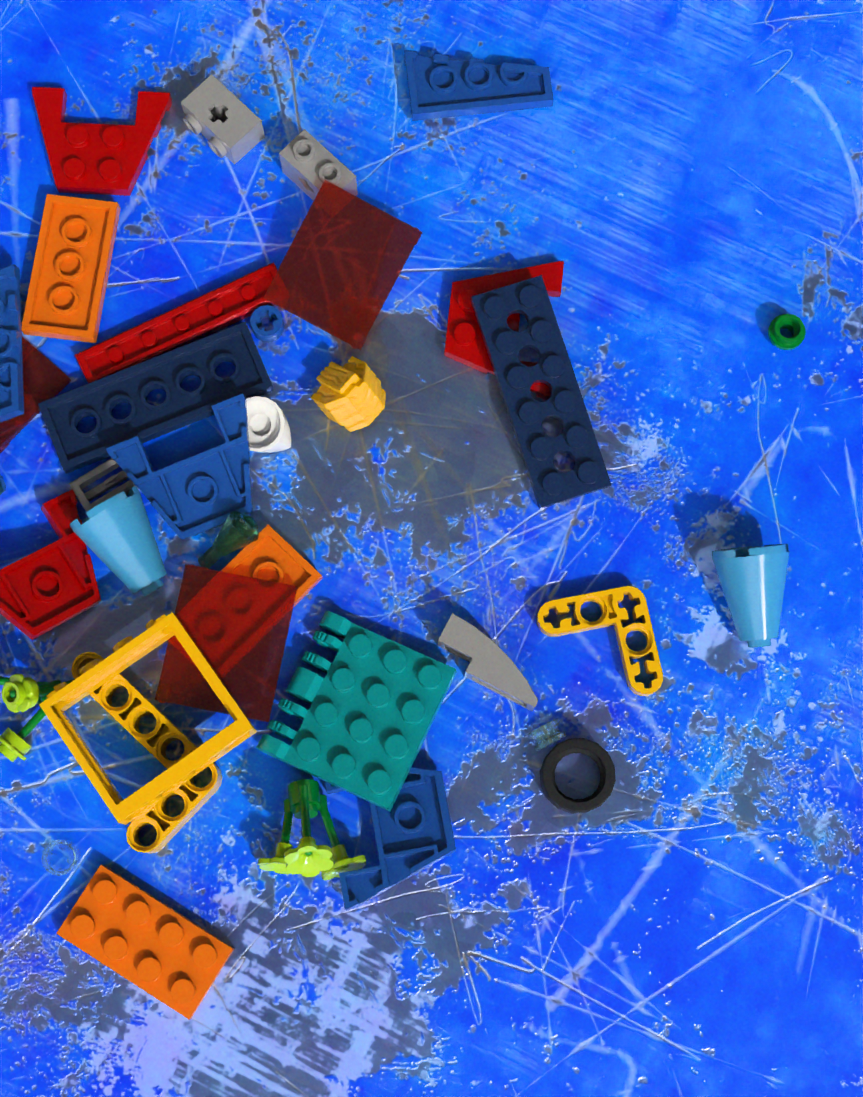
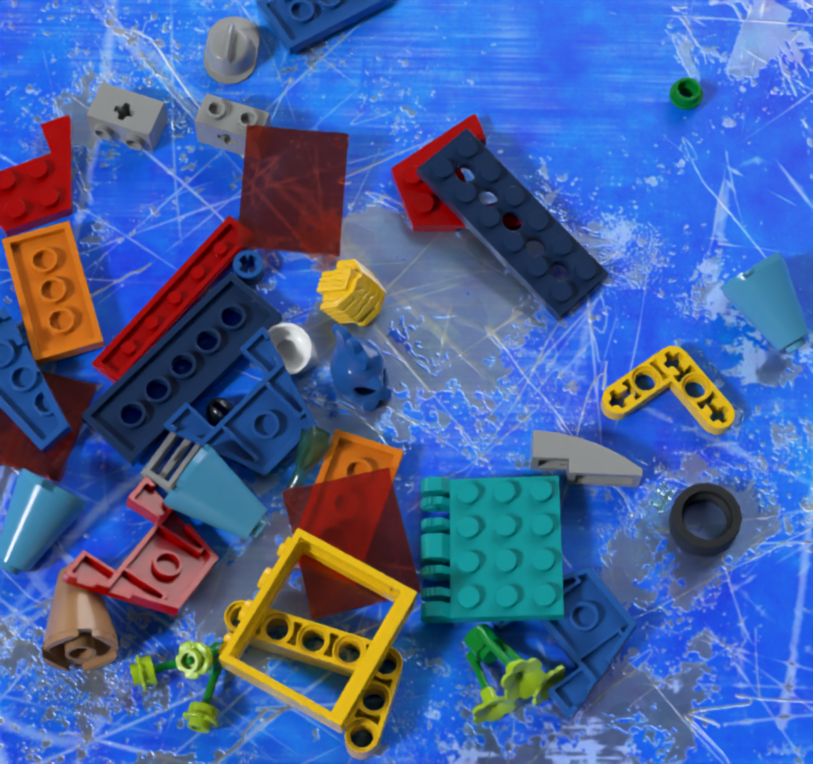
camera: 25 degrees left, 10 degrees down
none -> light grey piece [204,16,260,85]
none -> black hinge [206,397,234,427]
none -> blue piece [330,323,391,412]

